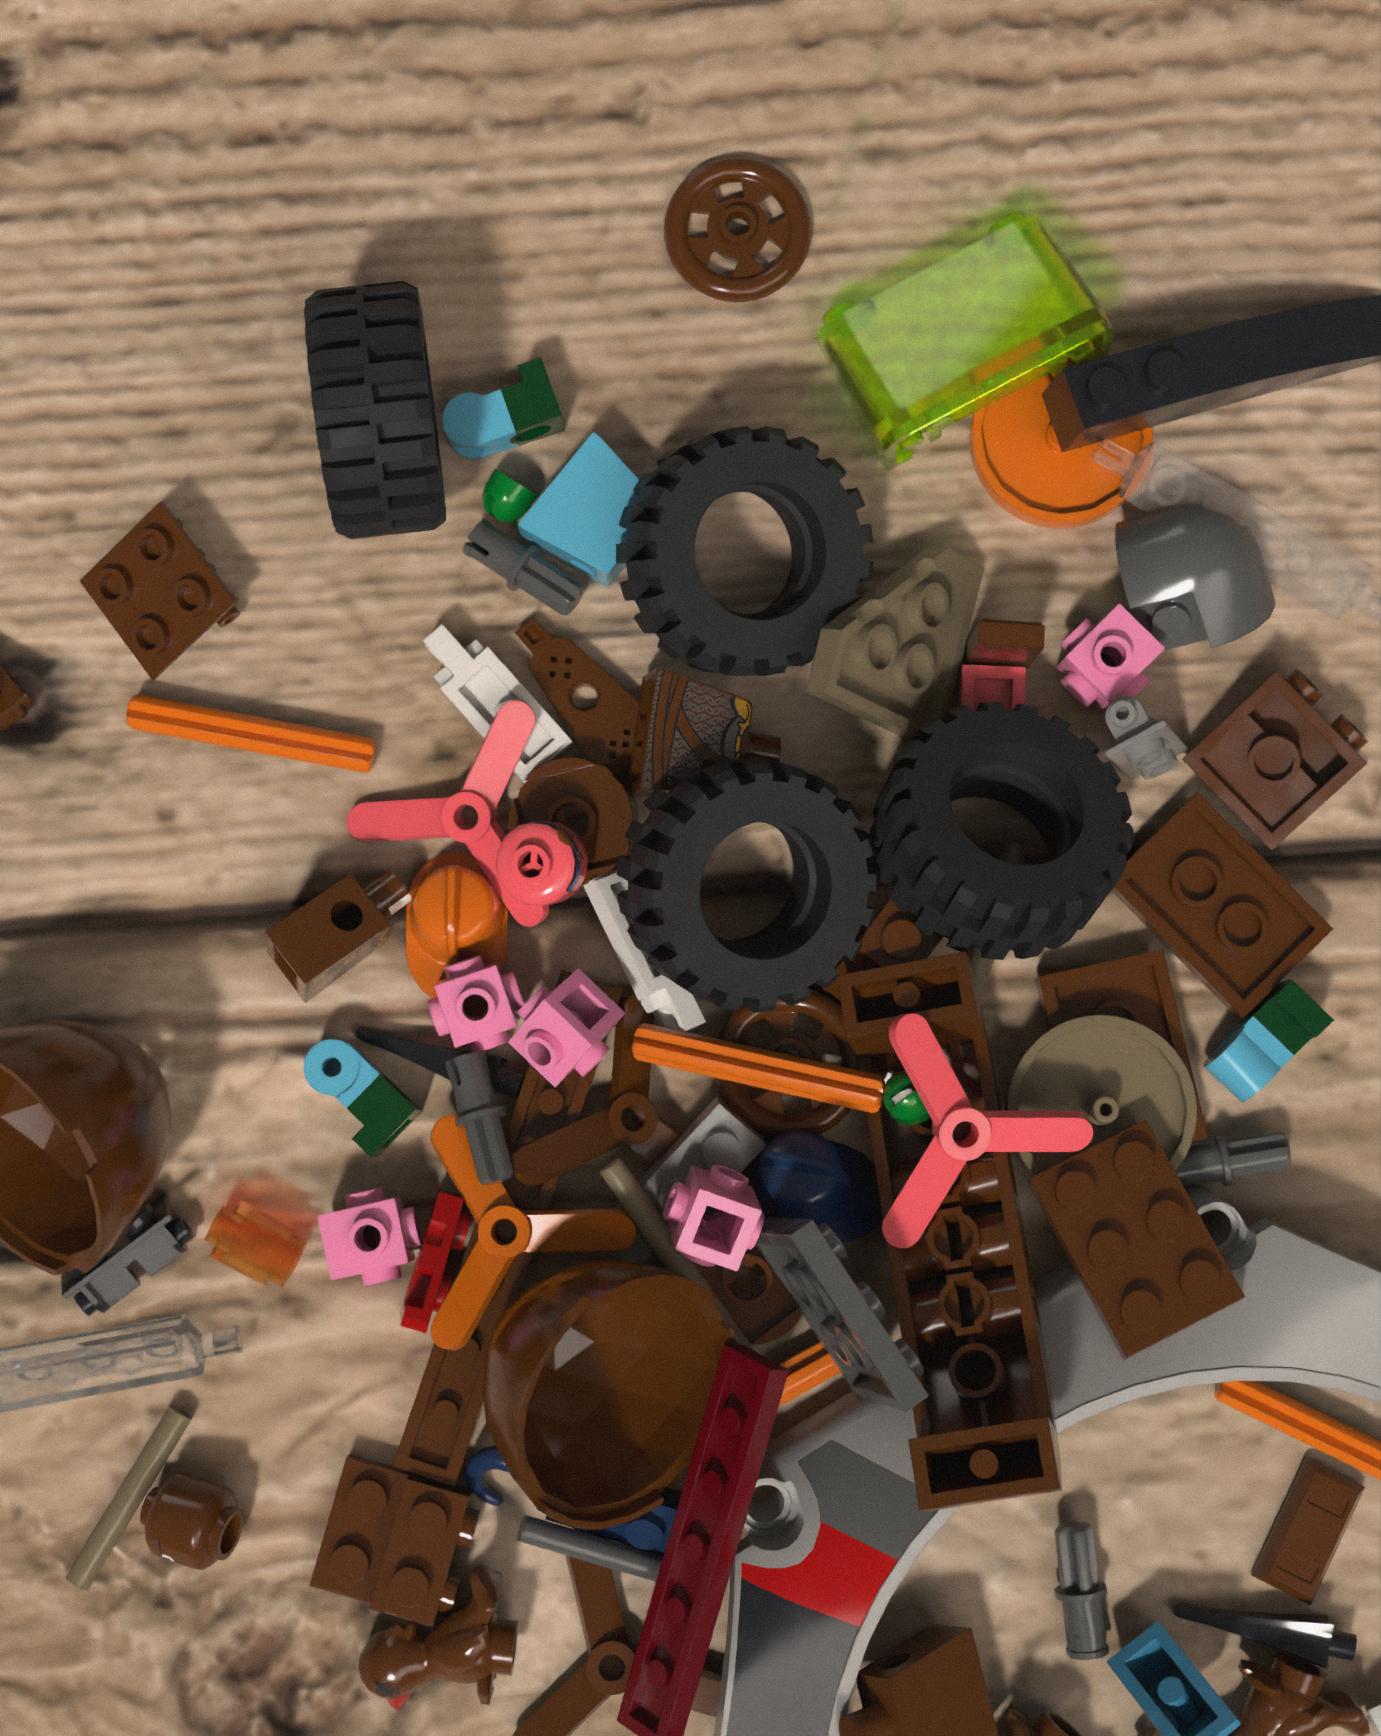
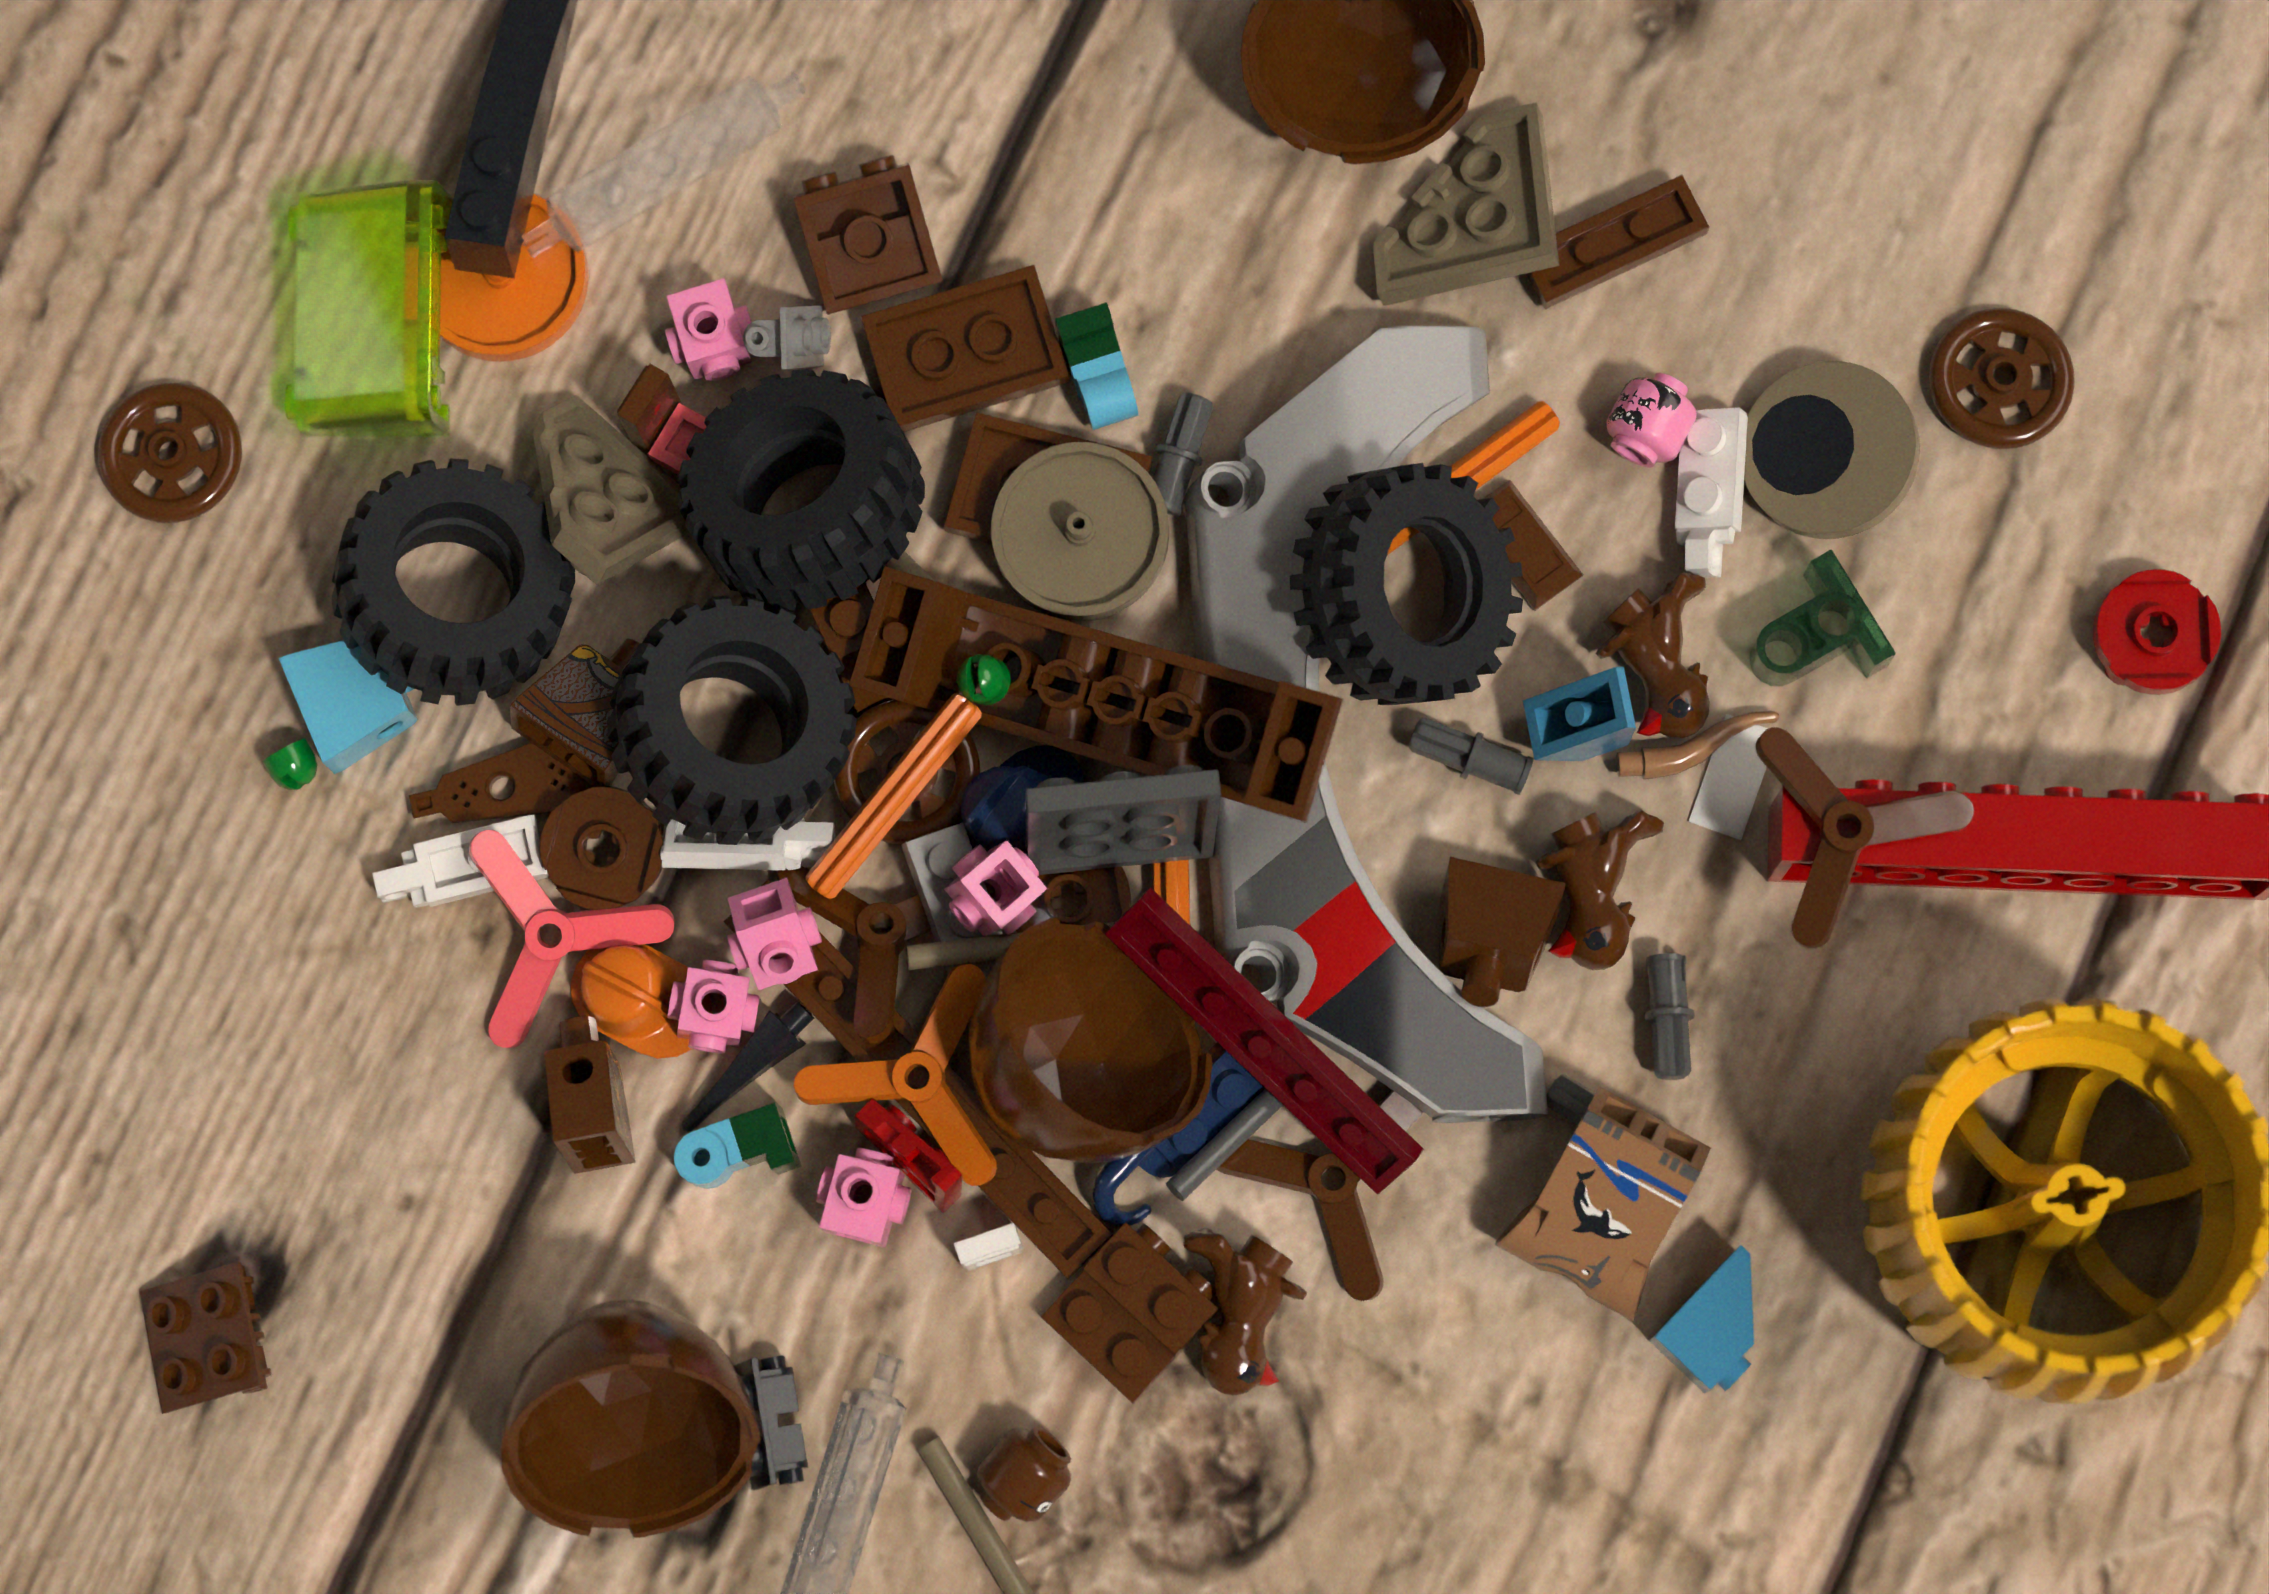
camera: 50 degrees left, 5 degrees down
reddish brown hinge [80,502,240,680] -> none
orange axle [126,694,376,773] -> none
clear orange brick [205,1200,308,1288] -> none
black tyre [304,281,447,539] -> none
leg [442,357,564,460] -> none
dark grey axle [445,1051,513,1185] -> none
dark grey axle [463,519,583,616] -> none
coral head [496,821,588,906] -> none
coral piece [882,1013,1093,1248] -> none
reddish brown plate [1028,1120,1245,1360] -> none
dark grey brick [1115,503,1276,651] -> none
black piece [1173,1602,1357,1669] -> none
none -> white tile [954,1223,1024,1271]
none -> black tyre [1290,463,1523,705]

